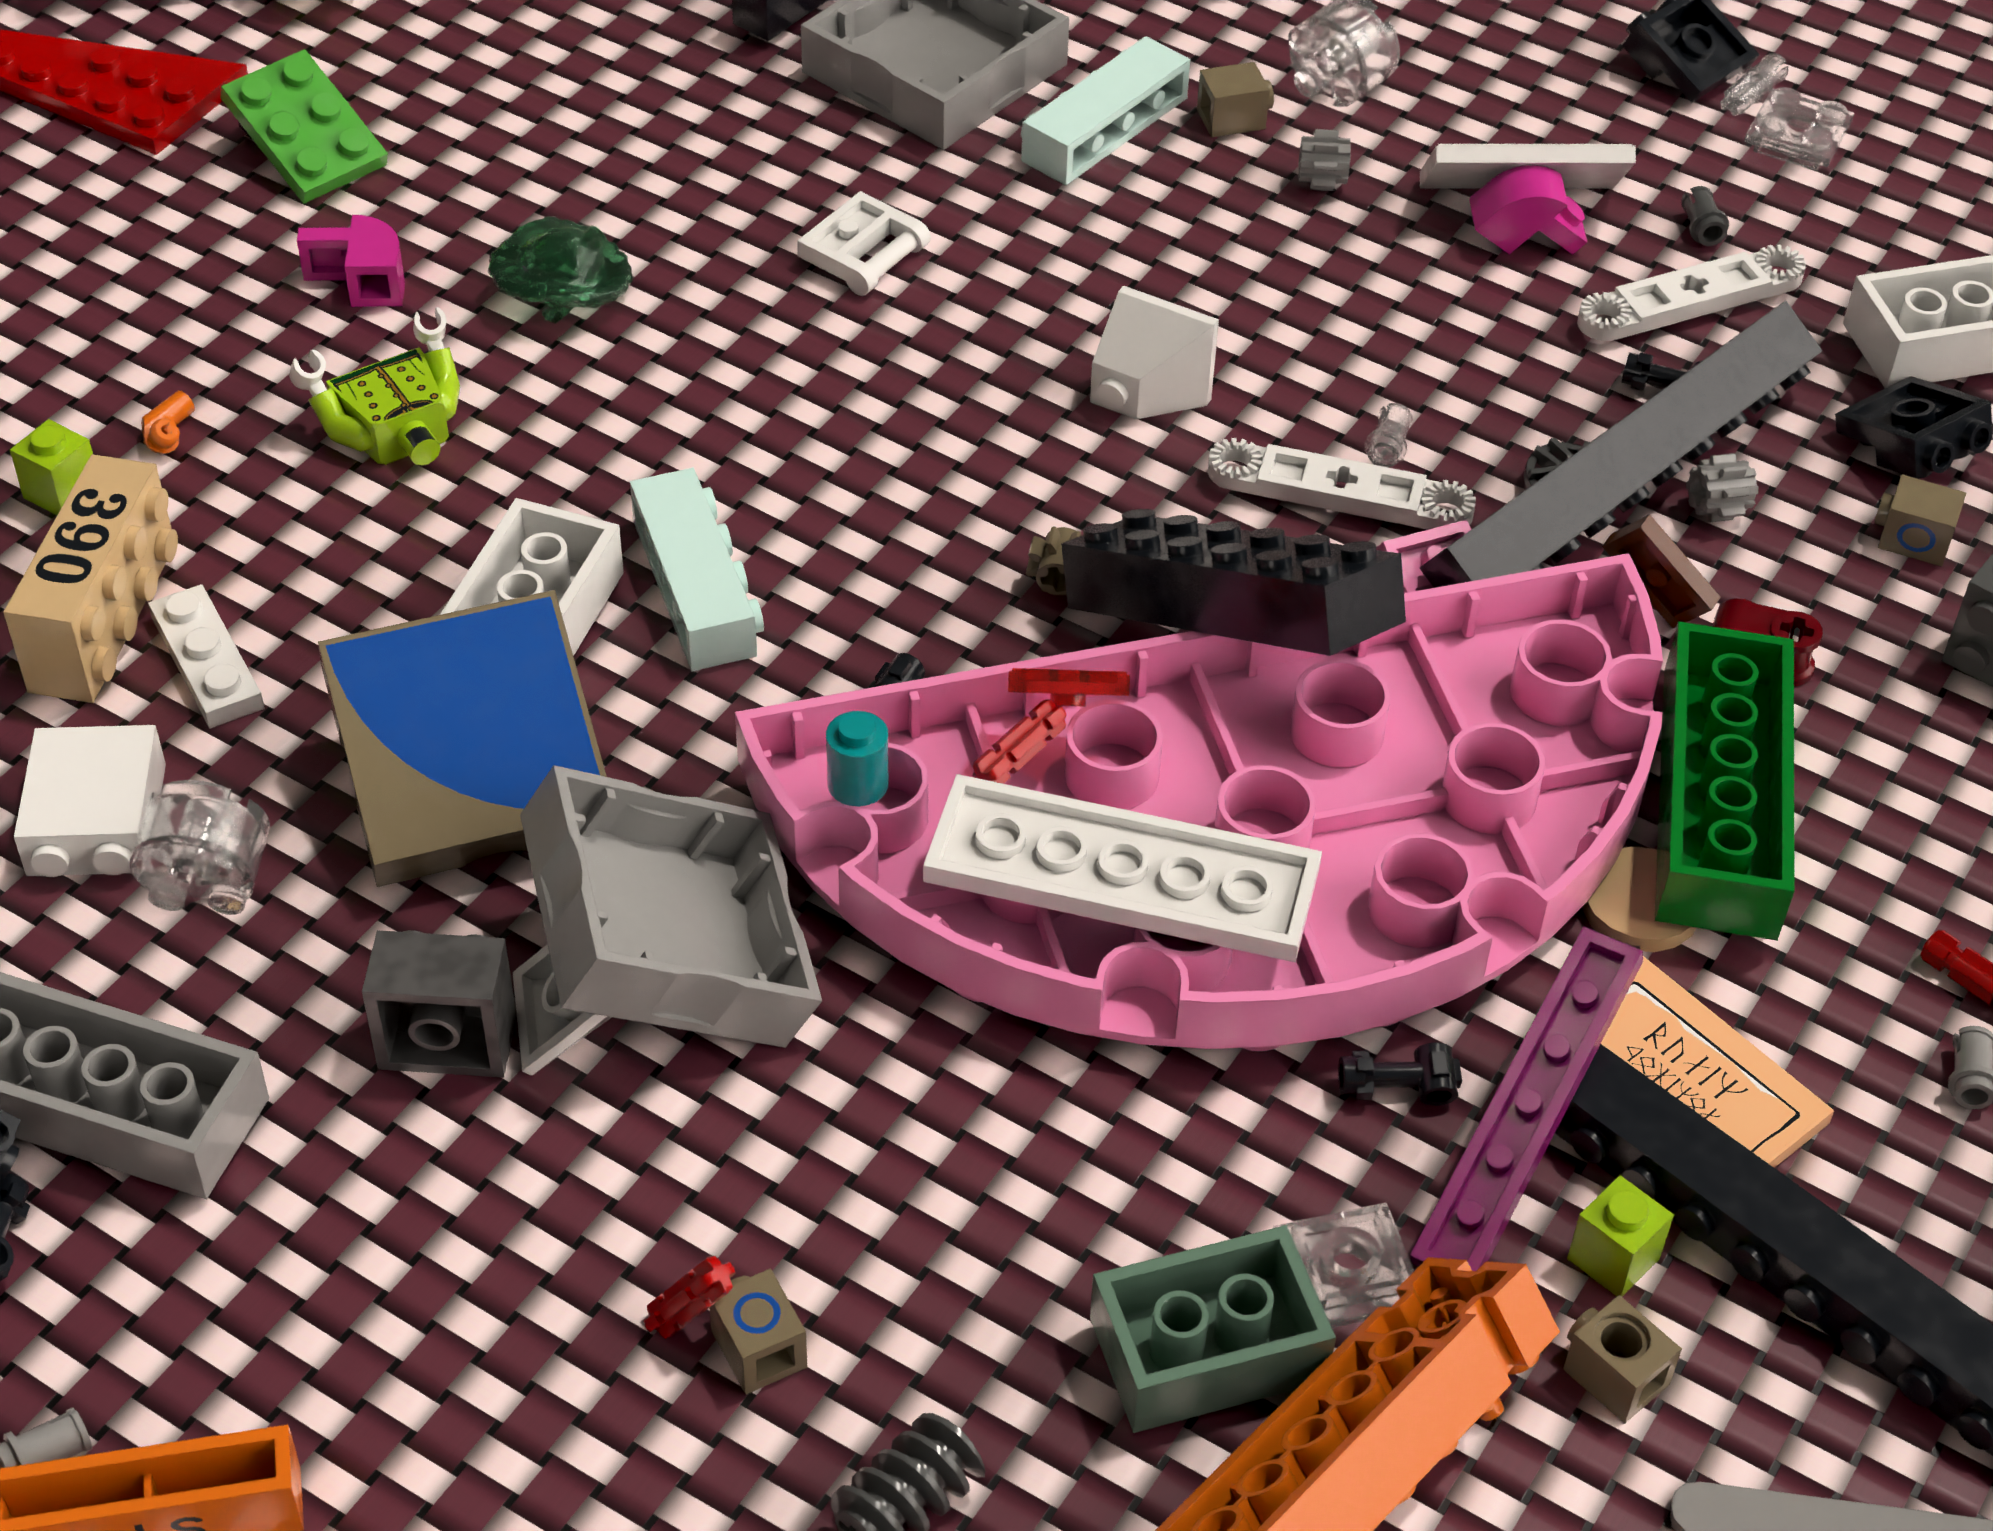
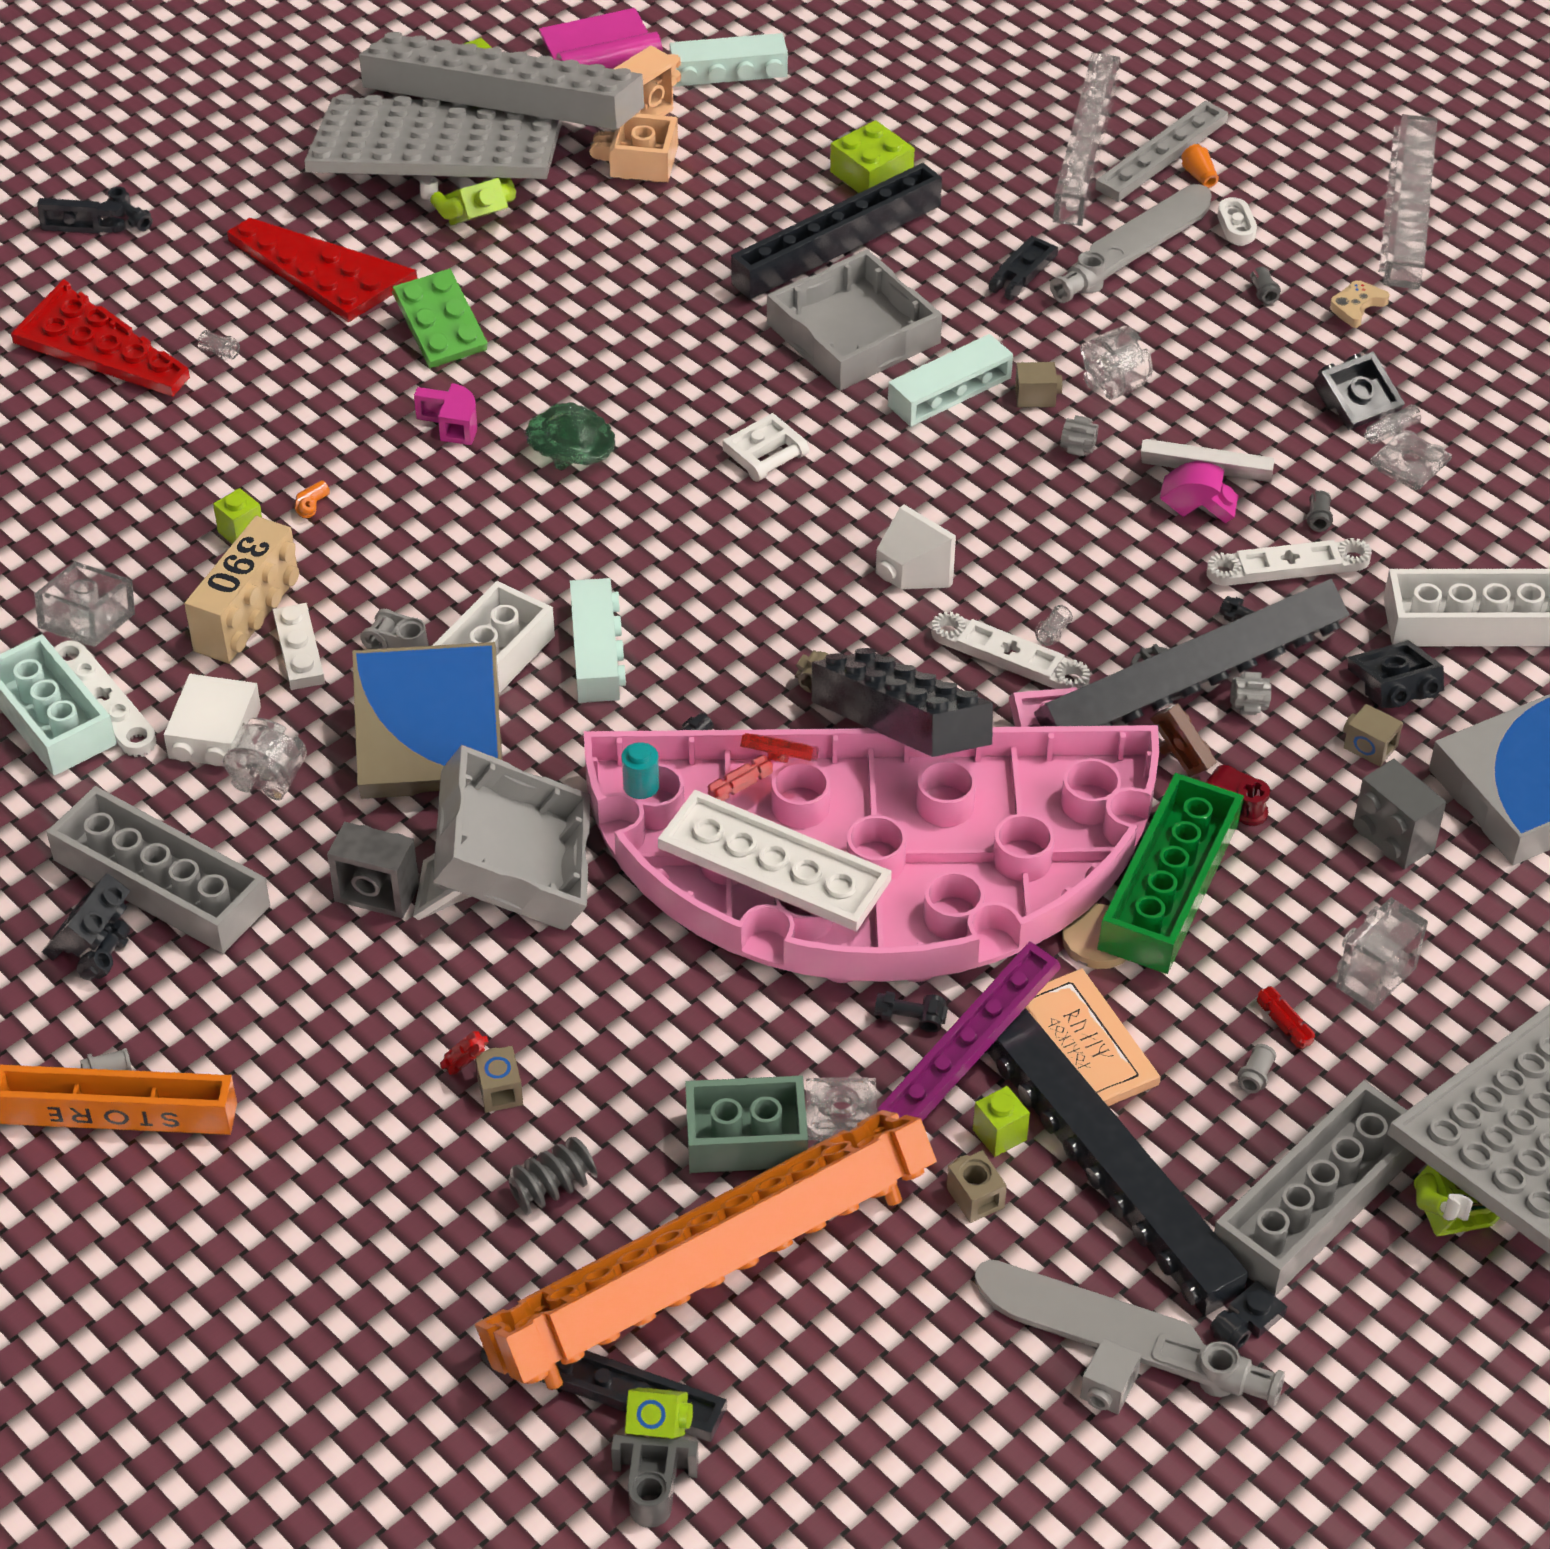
camera: 15 degrees right, 0 degrees up
lime torso [289,307,460,466] -> none
none -> light grey piece [360,609,429,649]

